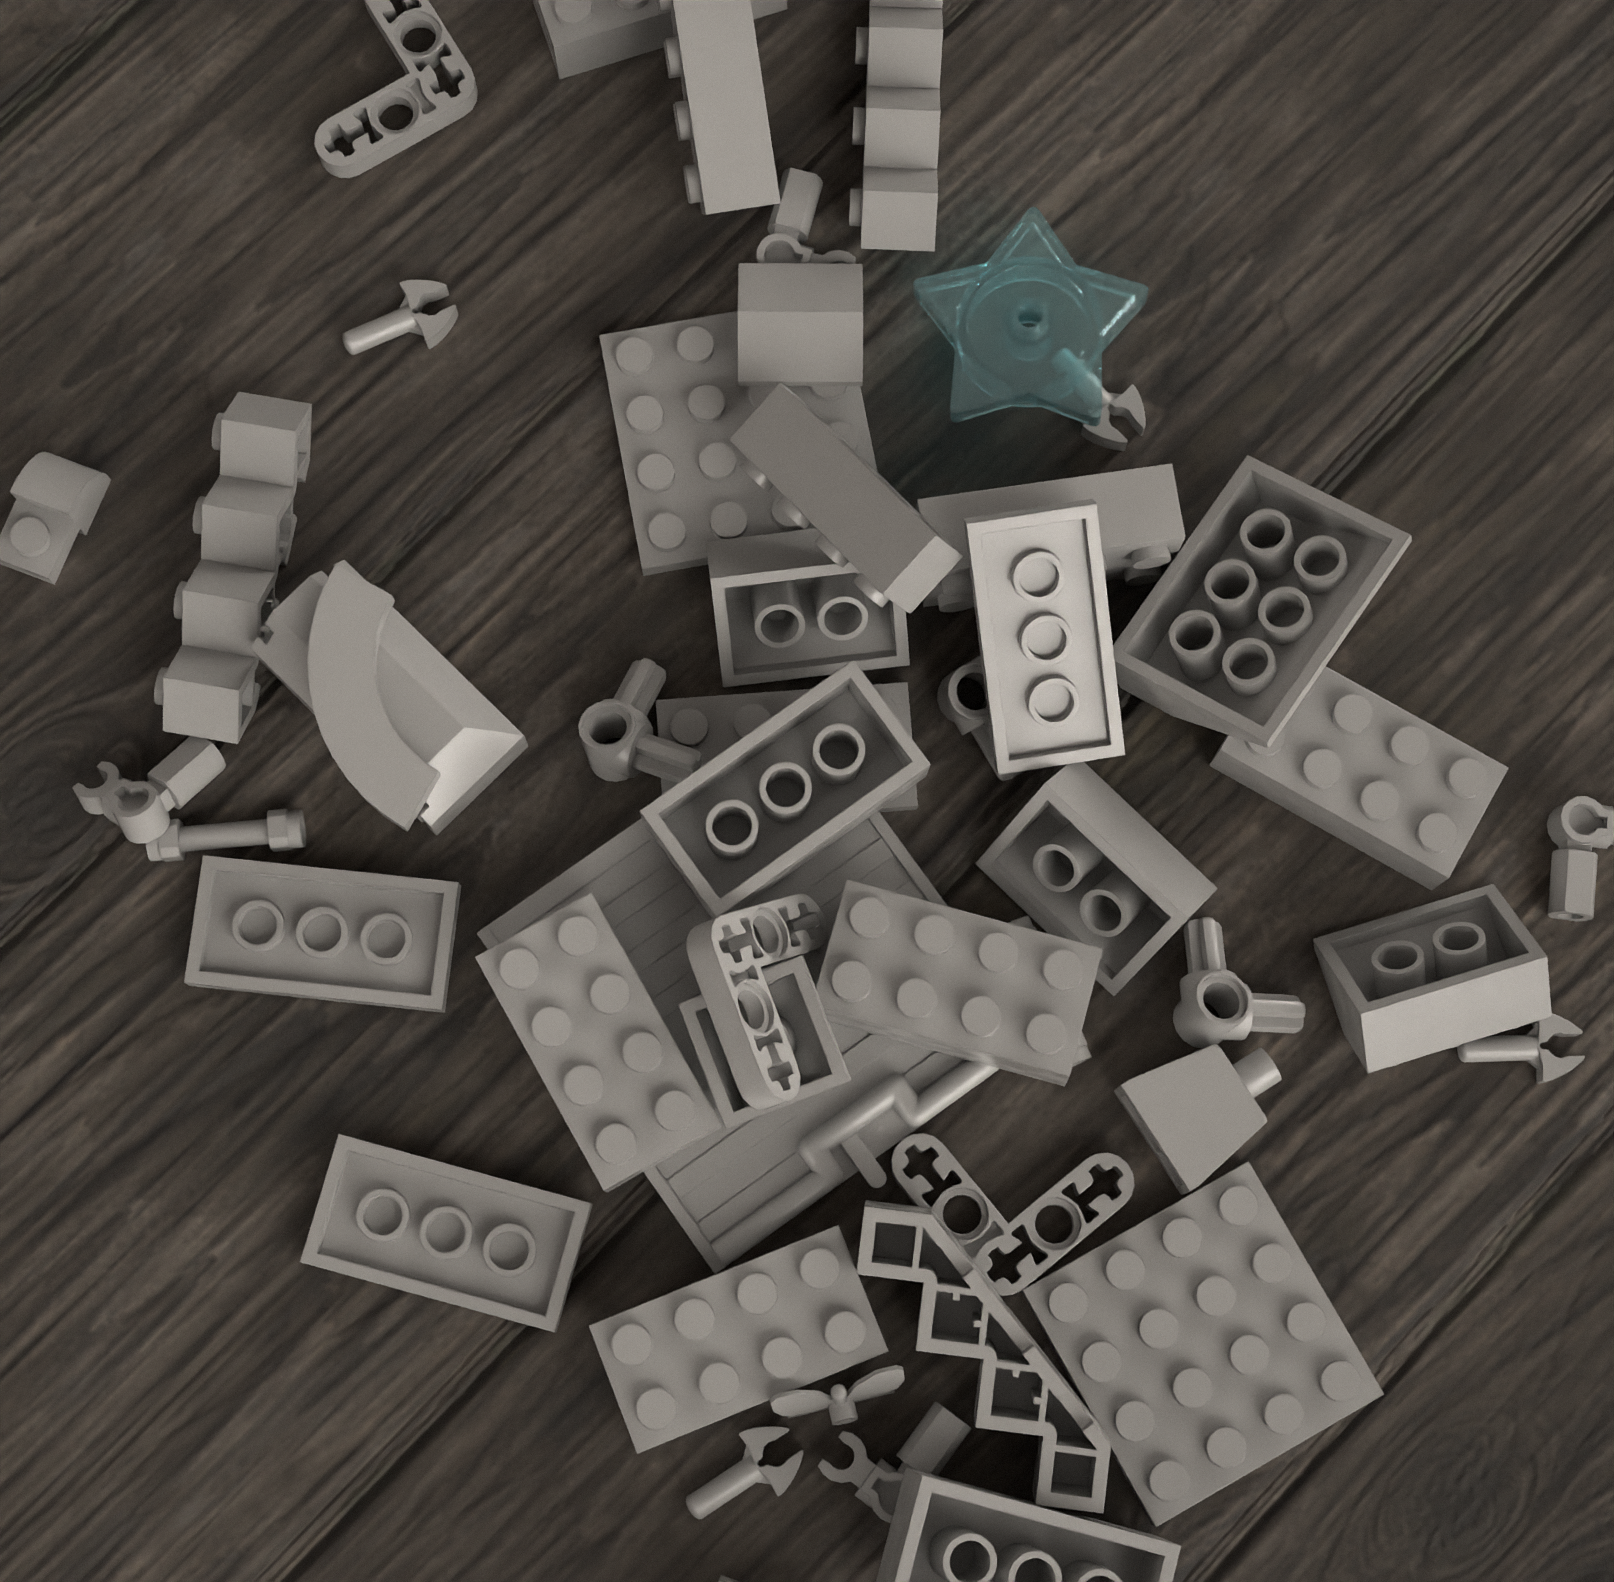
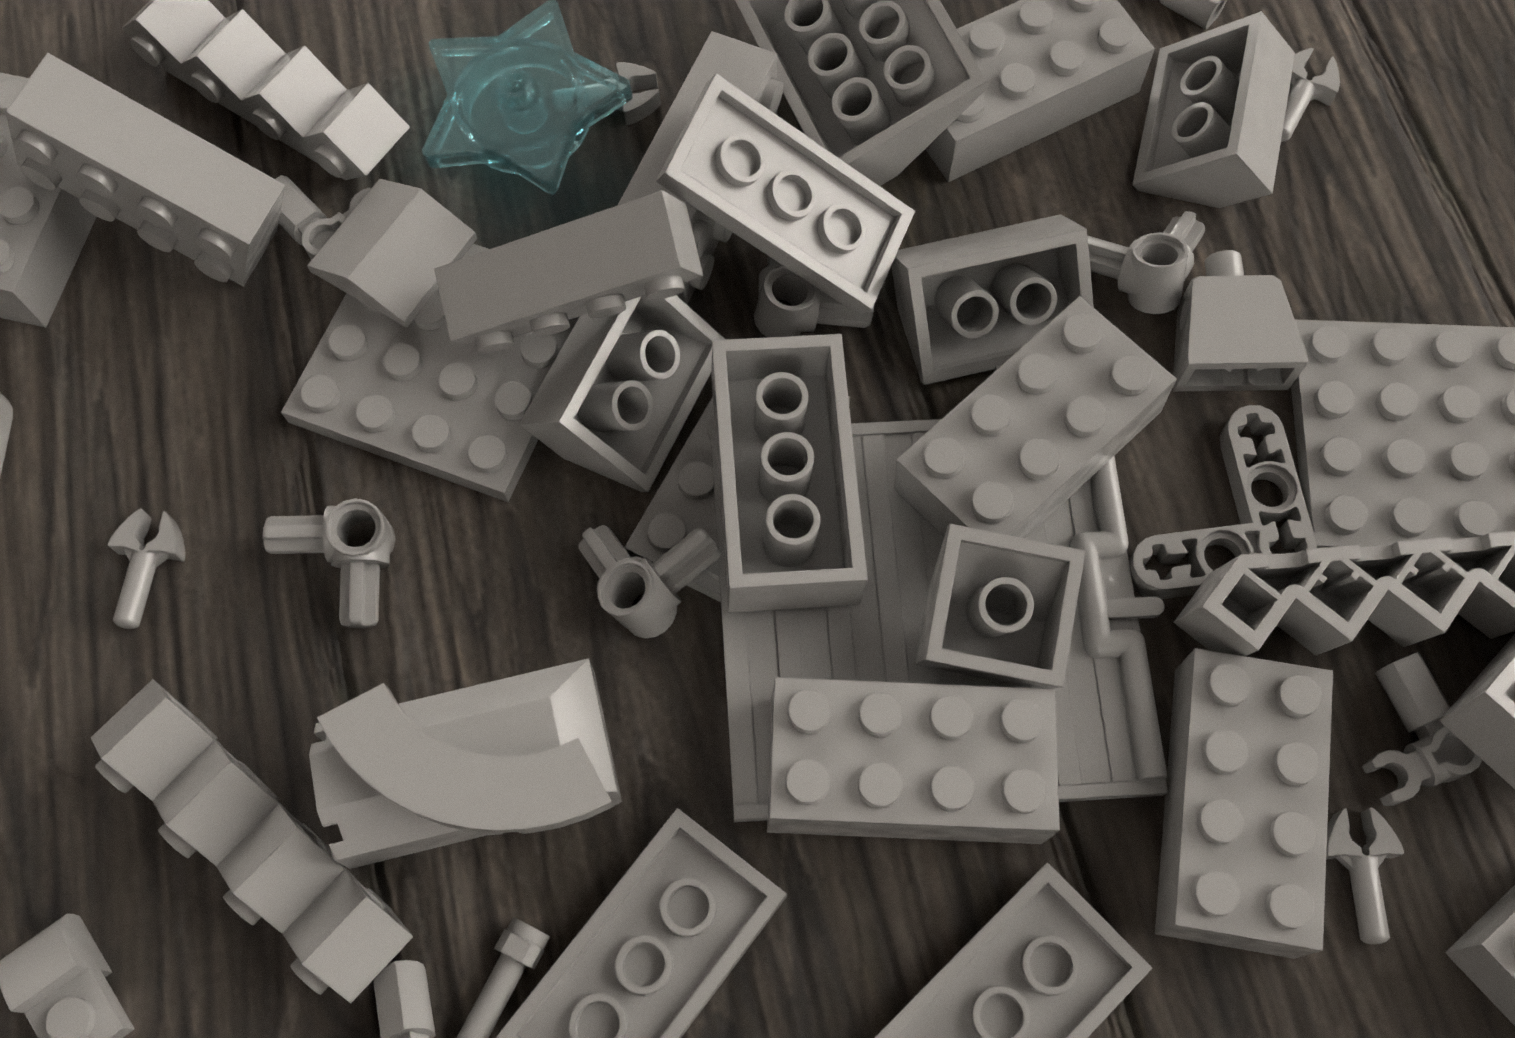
camera: 55 degrees left, 10 degrees down
light grey beam [687,894,827,1110] -> none
light grey piece [770,1365,905,1425] -> none
none -> light grey axle [263,498,396,628]

